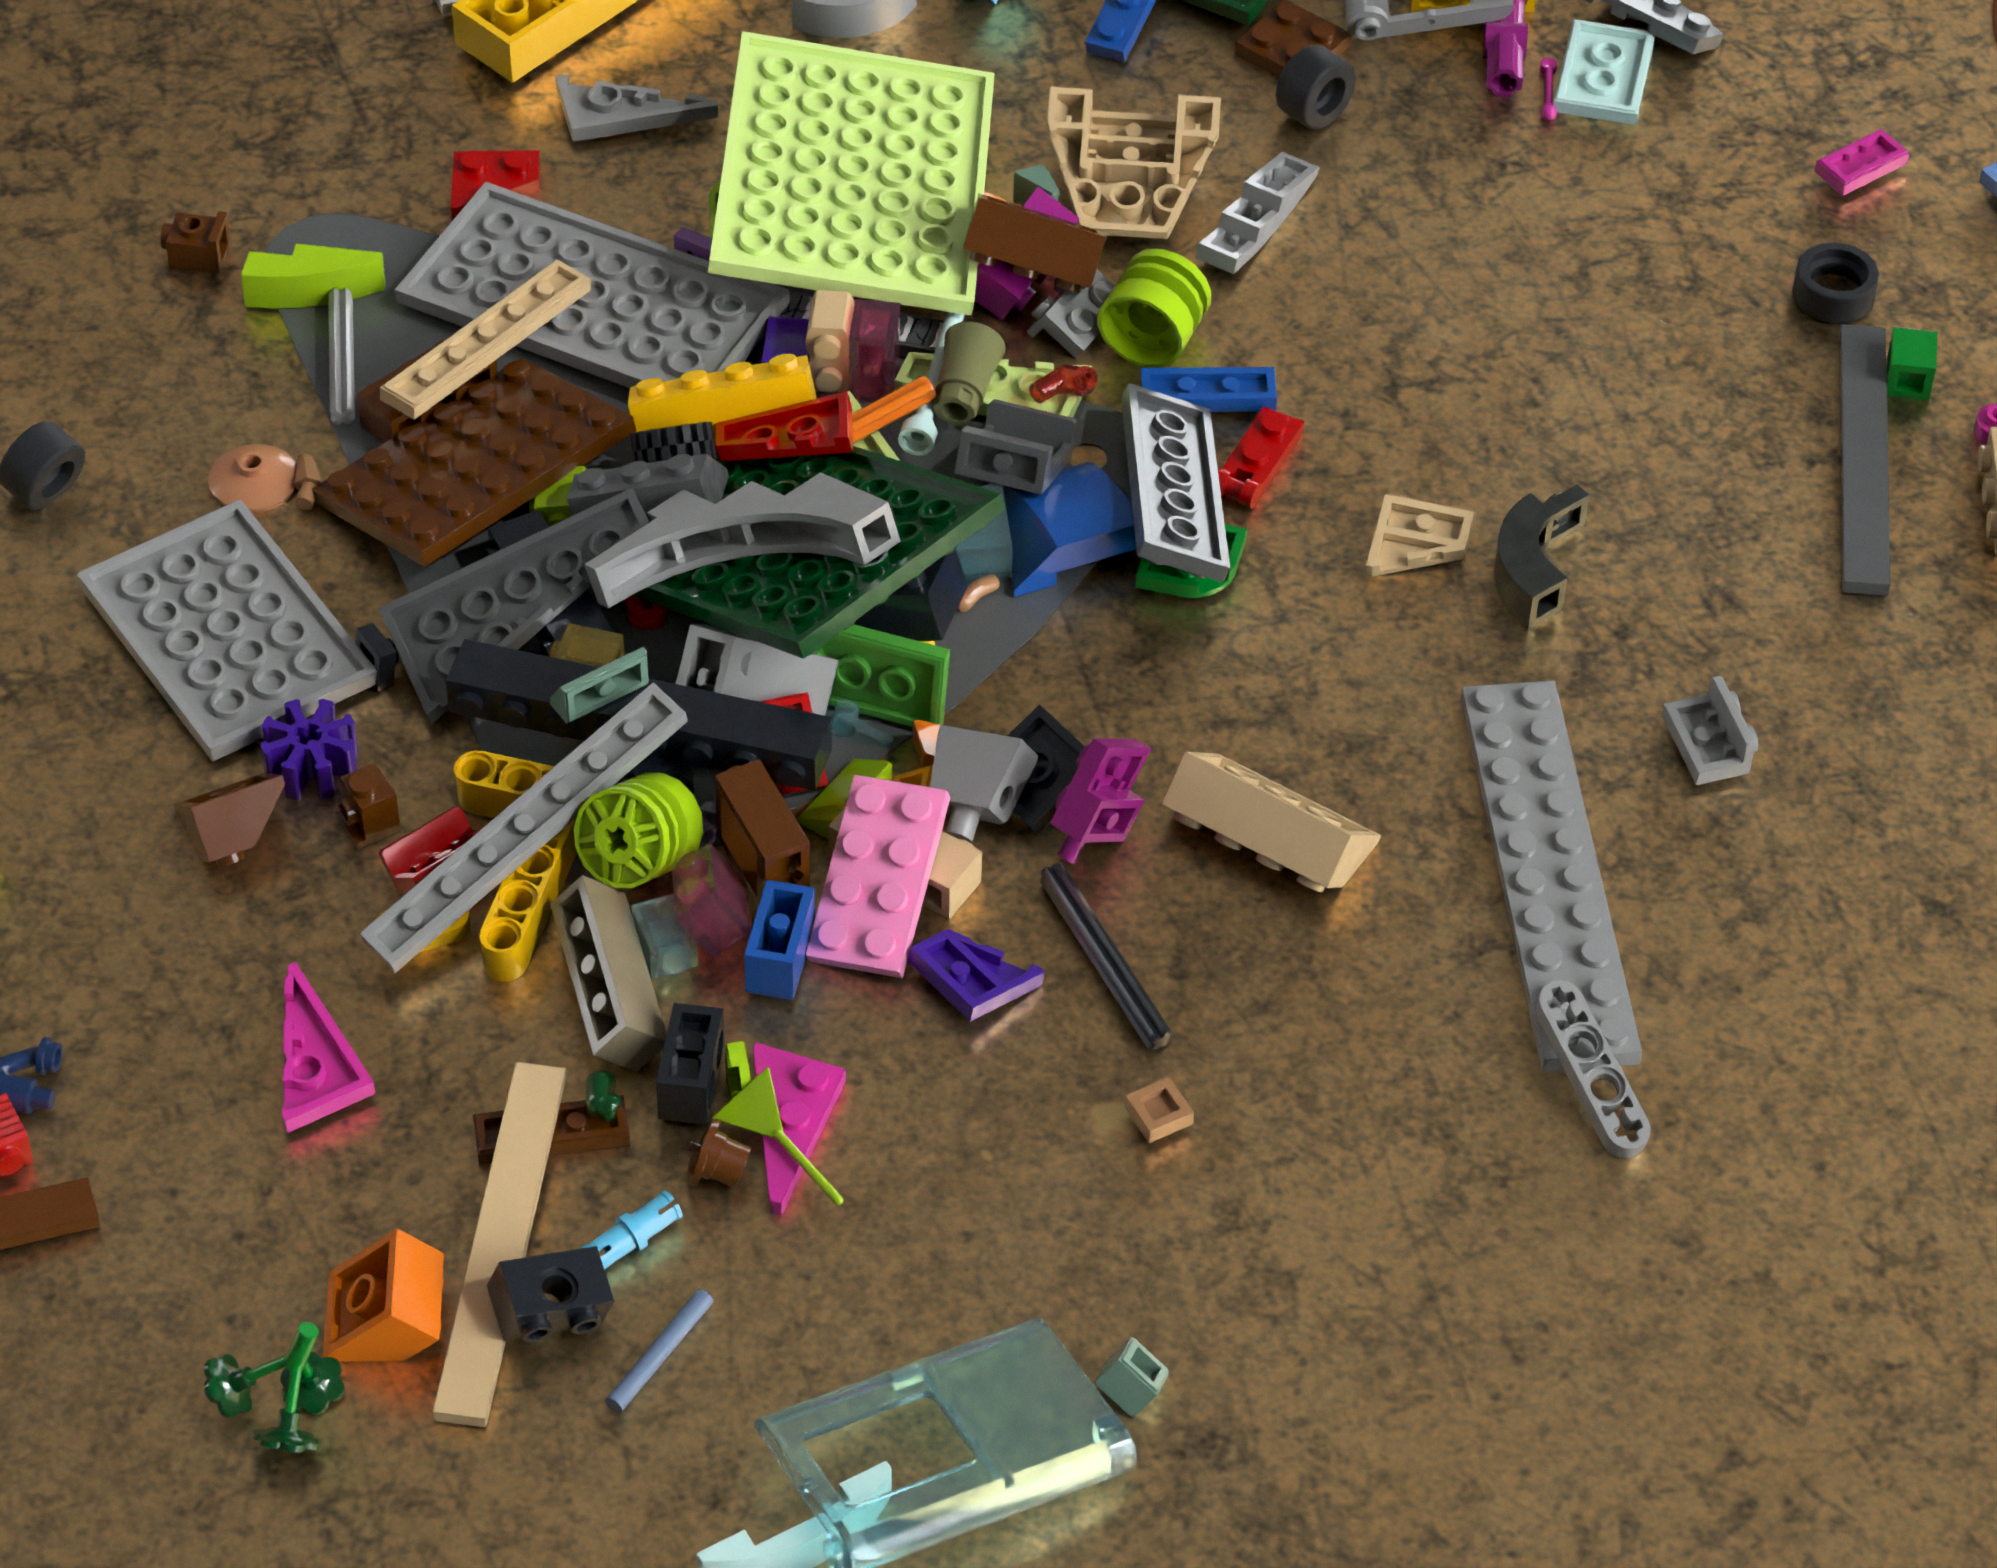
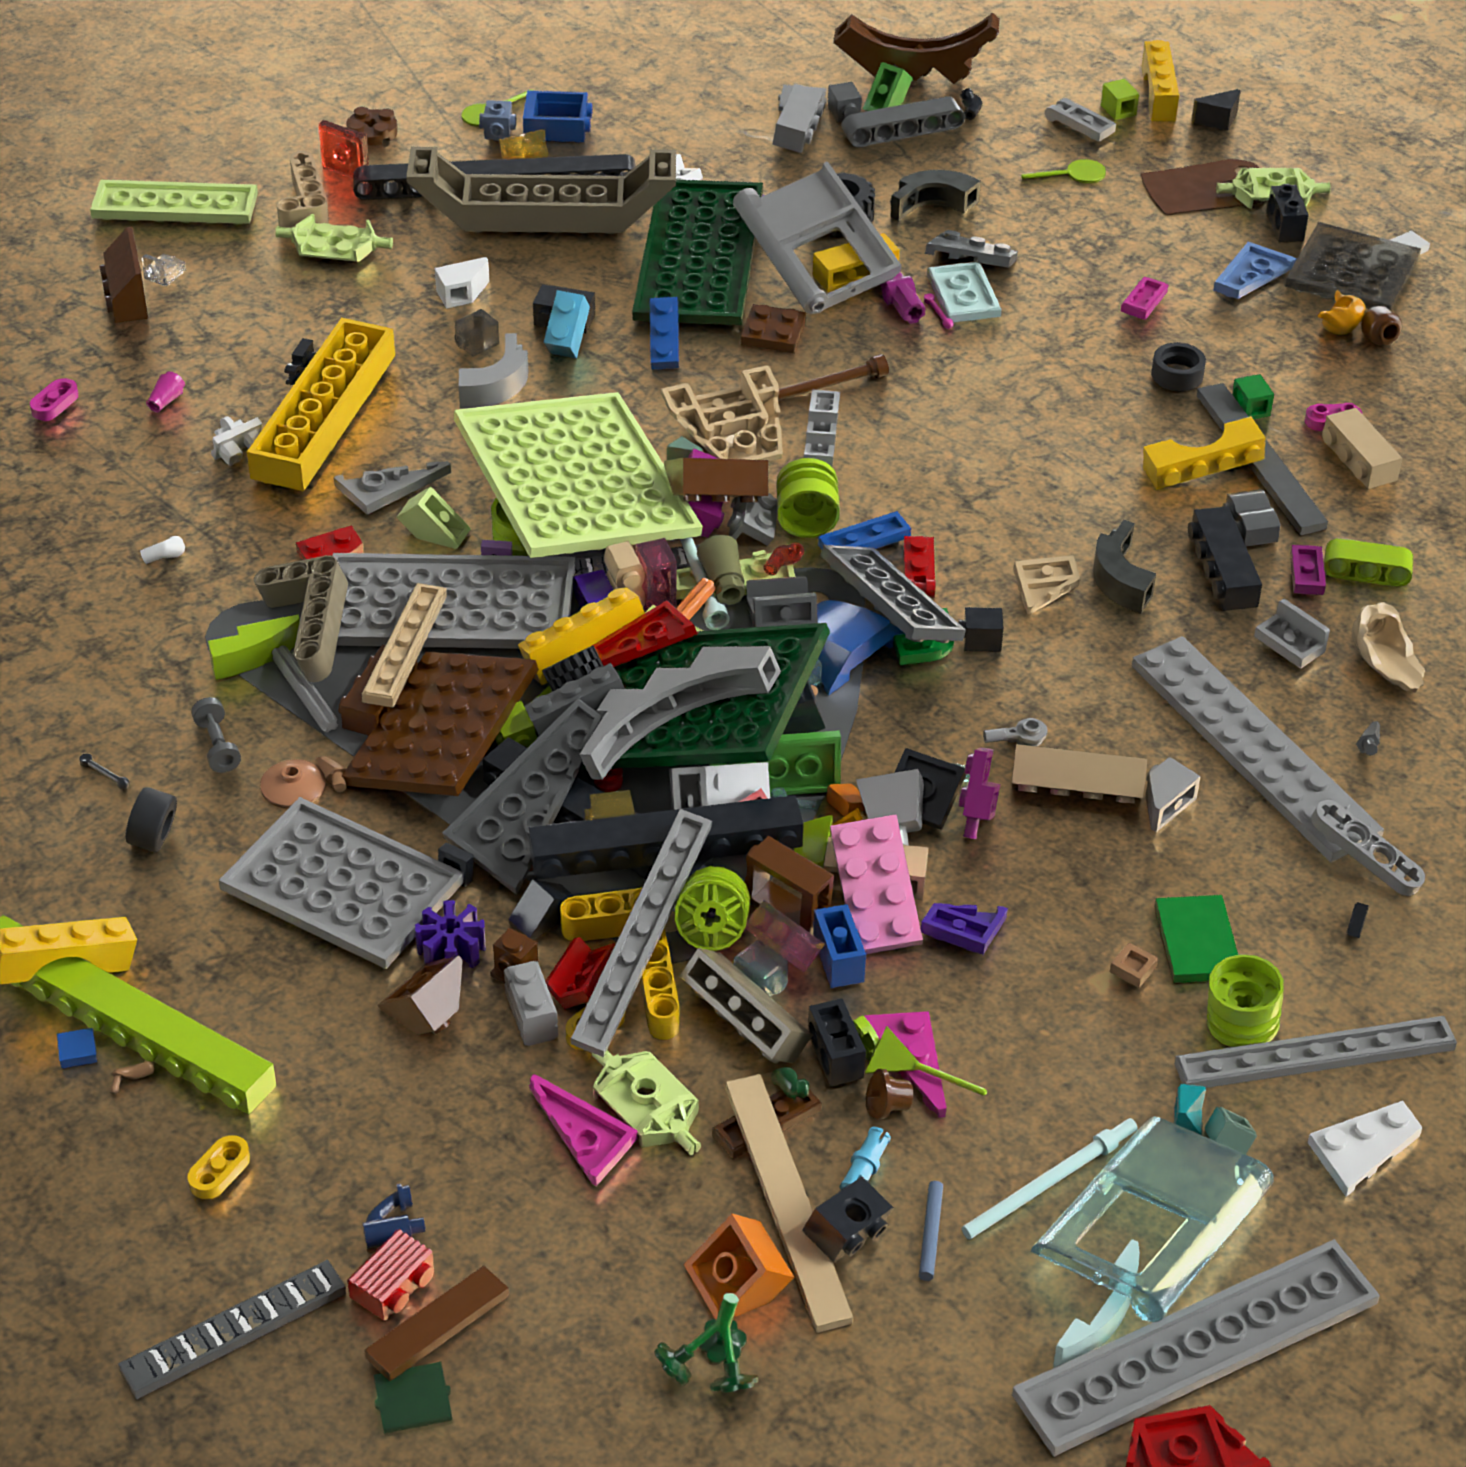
camera: 25 degrees left, 5 degrees down
reddish brown brick [160,211,231,274] -> none
sand green slope [550,647,649,723] -> none
black axle [1040,863,1171,1051] -> none
black tyre [1275,45,1356,129] -> none
none -> black hinge [79,753,130,790]
none -> white arm [140,536,185,564]
none -> dark grey wheel [191,697,241,773]
none -> dark tan beam [254,555,348,682]
none -> yellowish green slope [396,486,471,549]
none -> light grey brick [504,961,558,1046]
none -> black slope [508,879,574,940]
none -> yellowish green plate [592,1050,701,1155]
none -> reddish brown piece [778,354,889,401]
none -> black brick [958,607,1004,652]
none -> light aqua bar [961,1118,1138,1240]
none -> light grey plate [983,718,1047,747]
none -> yellow arch [1143,416,1266,490]
none -> light grey slope [1146,757,1201,832]
none -> green tile [1154,895,1238,983]
none -> light grey tile [1174,1016,1457,1088]
none -> teal slope [1174,1084,1206,1137]
none -> black brick [1188,506,1262,611]
none -> lime wheel [1206,954,1284,1047]
none -> dark grey brick [1222,489,1280,546]
none -> magenta plate [1290,545,1326,595]
none -> white wing [1308,1101,1422,1197]
none -> lime beam [1324,538,1413,587]
none -> black tile [1347,902,1369,938]
none -> tan hair [1352,602,1425,693]
none -> dark grey bar [1356,721,1380,756]

